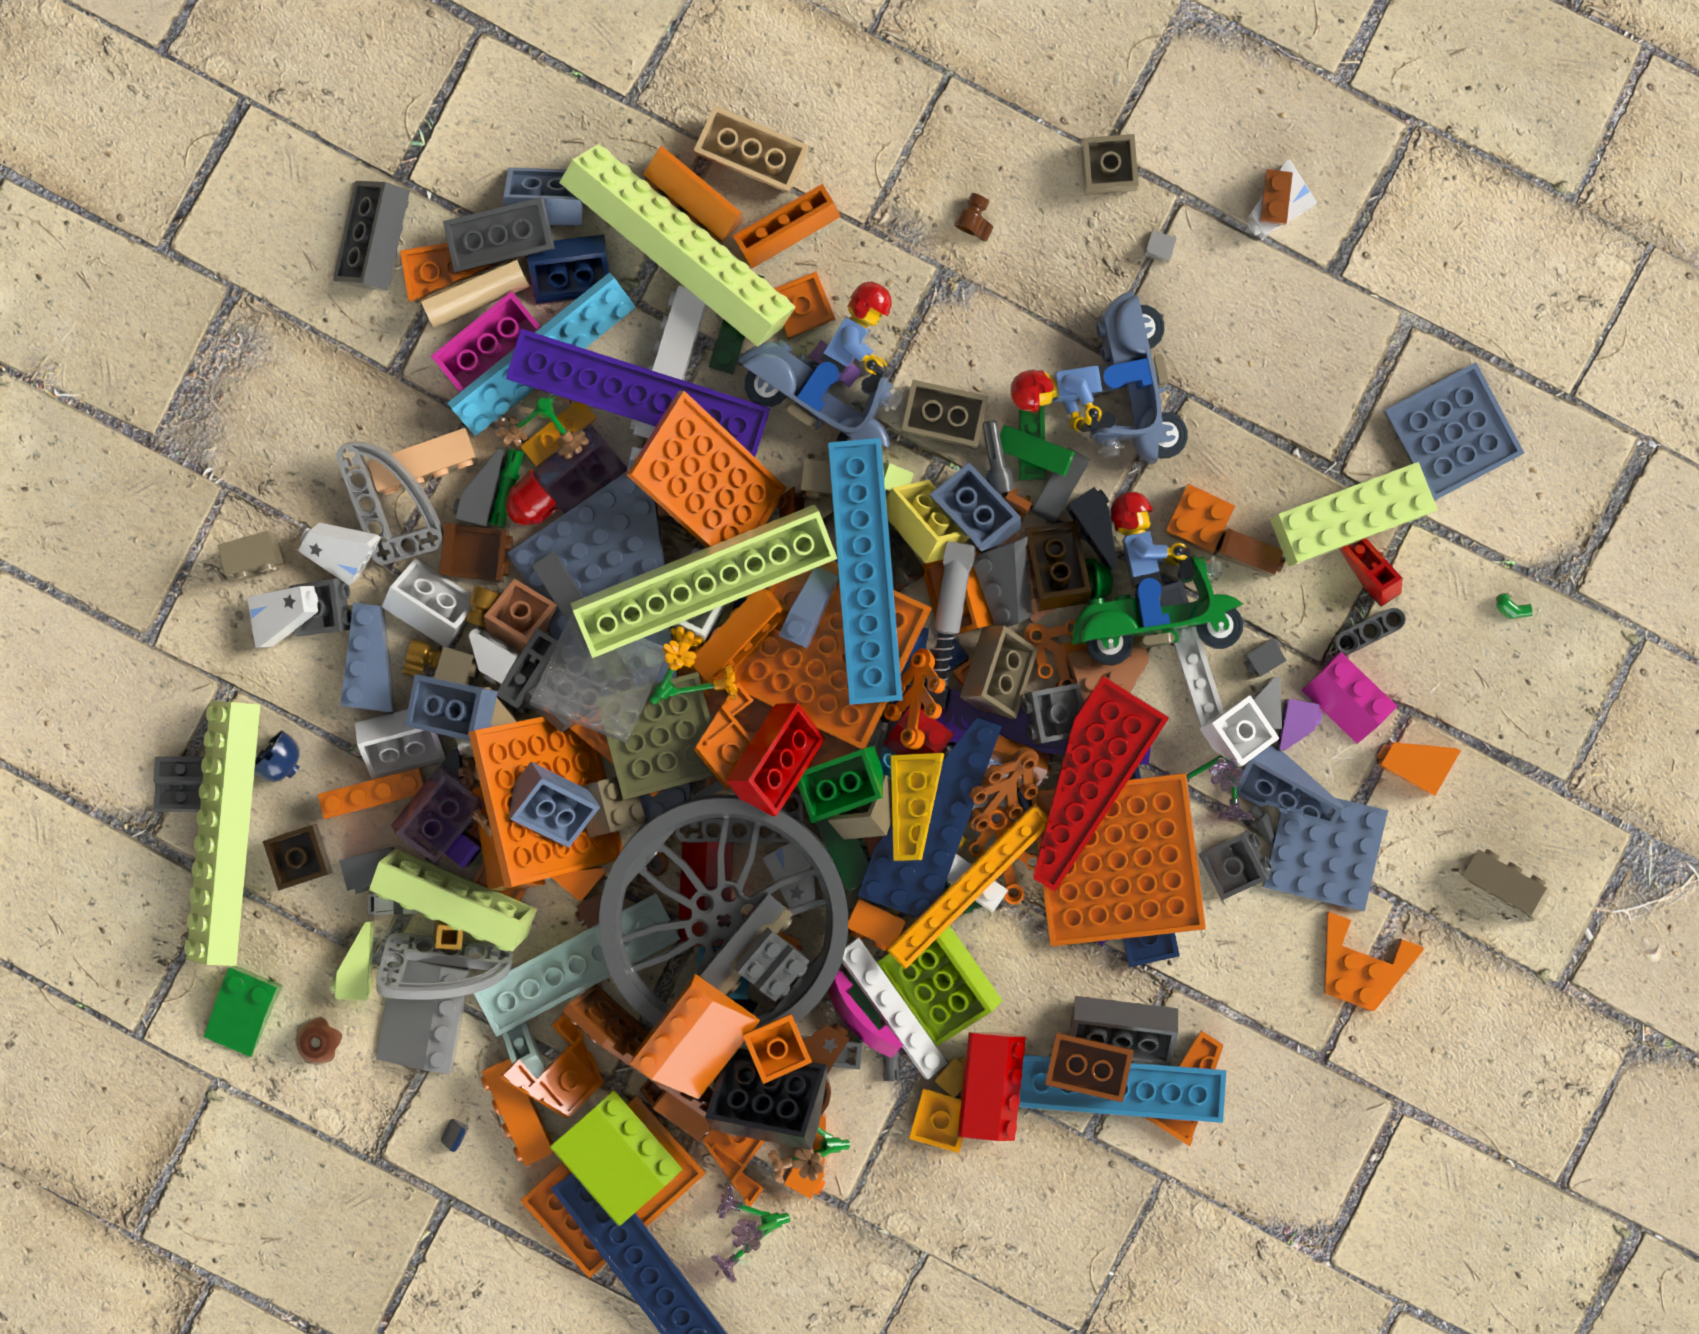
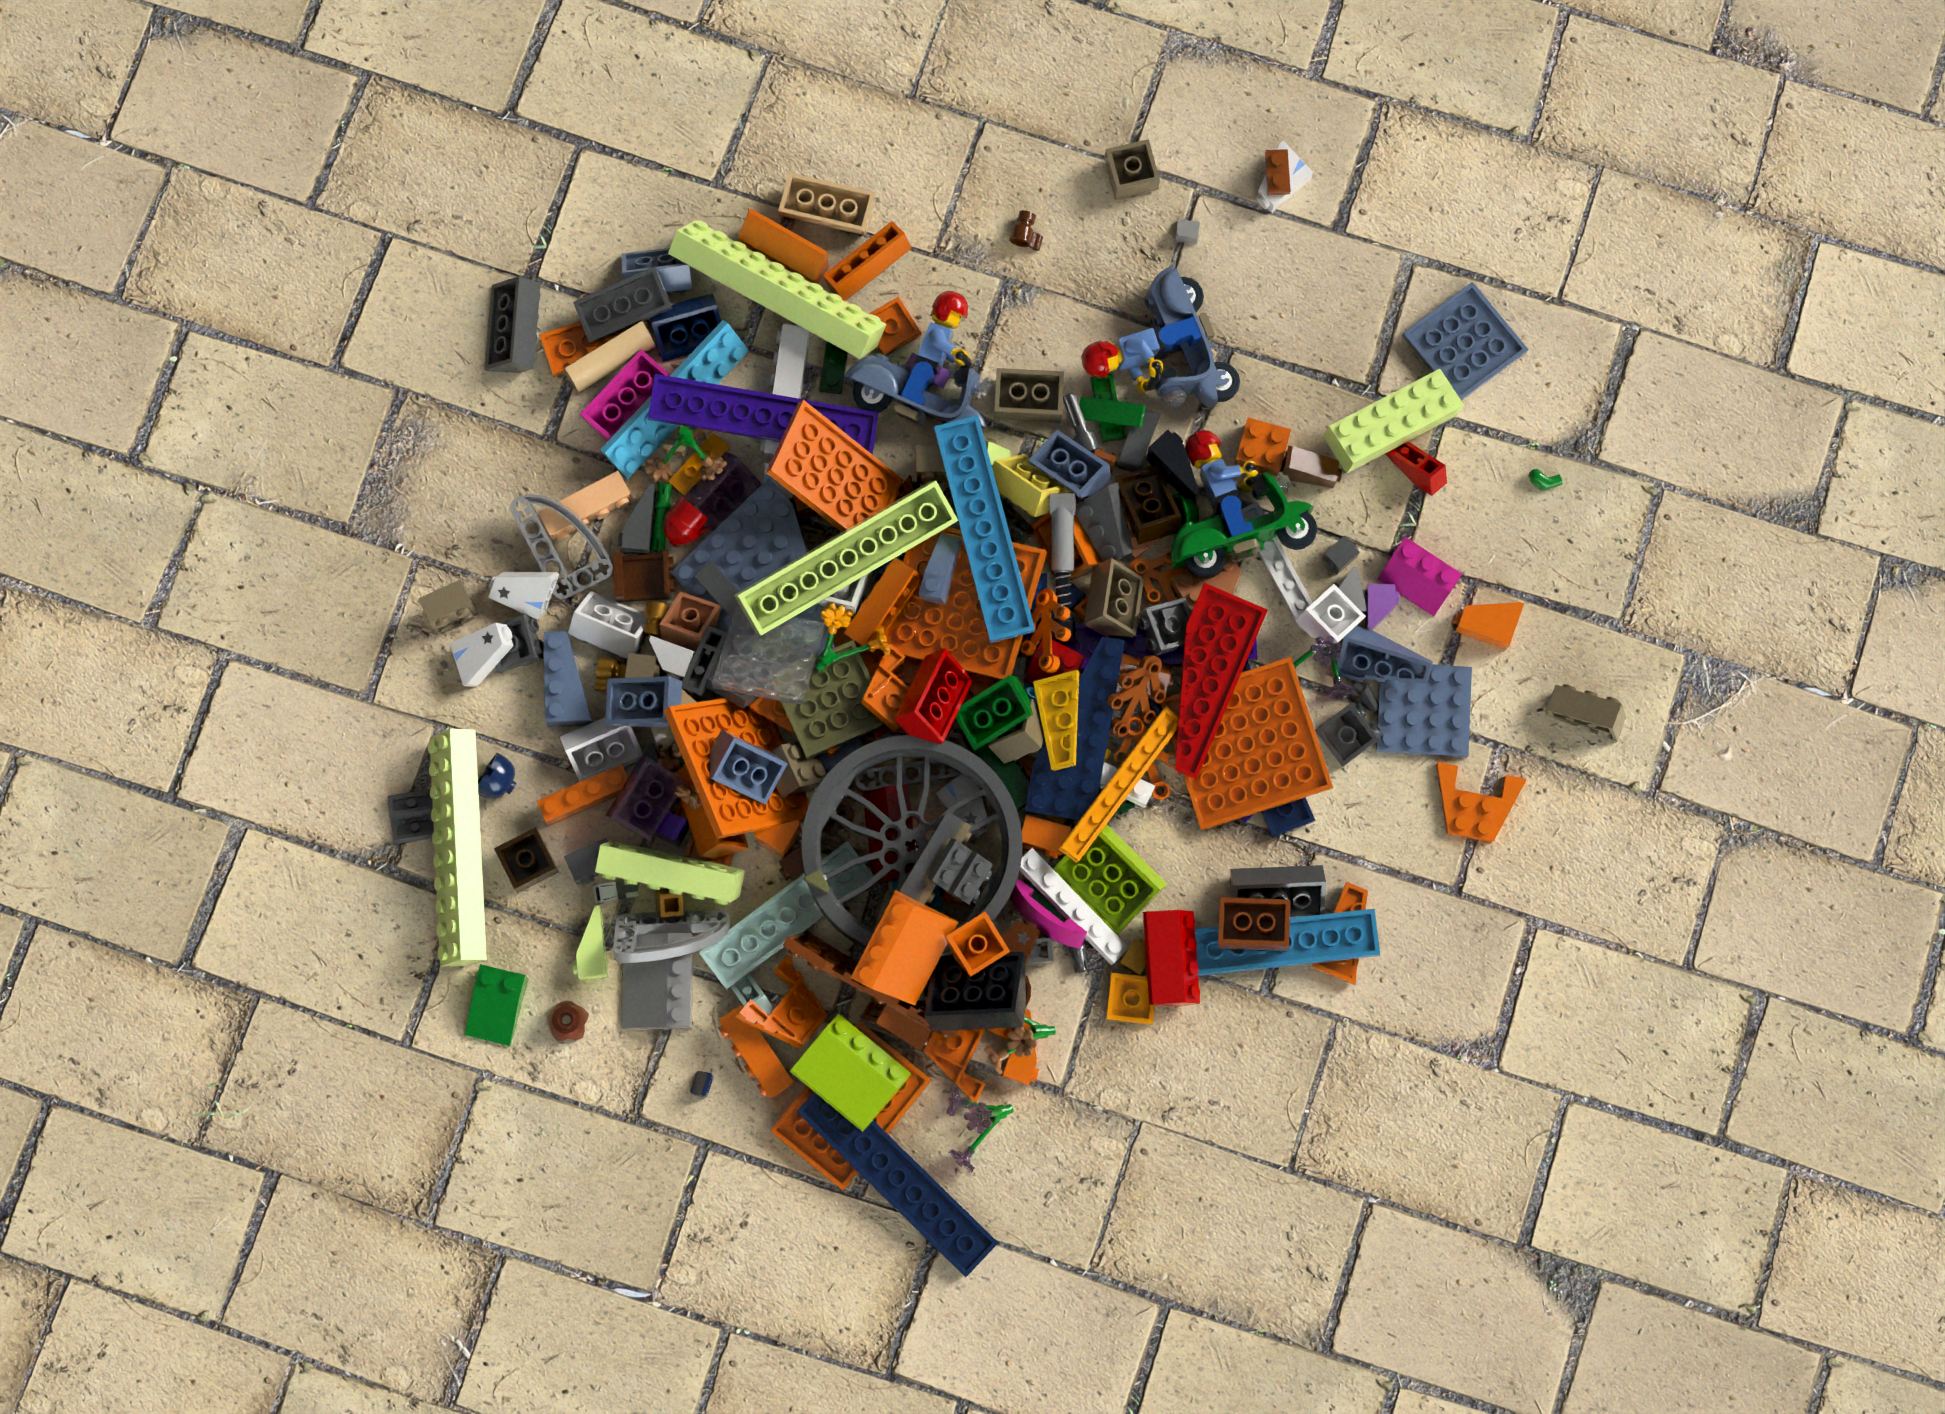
camera: 10 degrees left, 10 degrees down
dark grey beam [1332,608,1406,655] -> none
none -> olive slope [803,870,830,894]

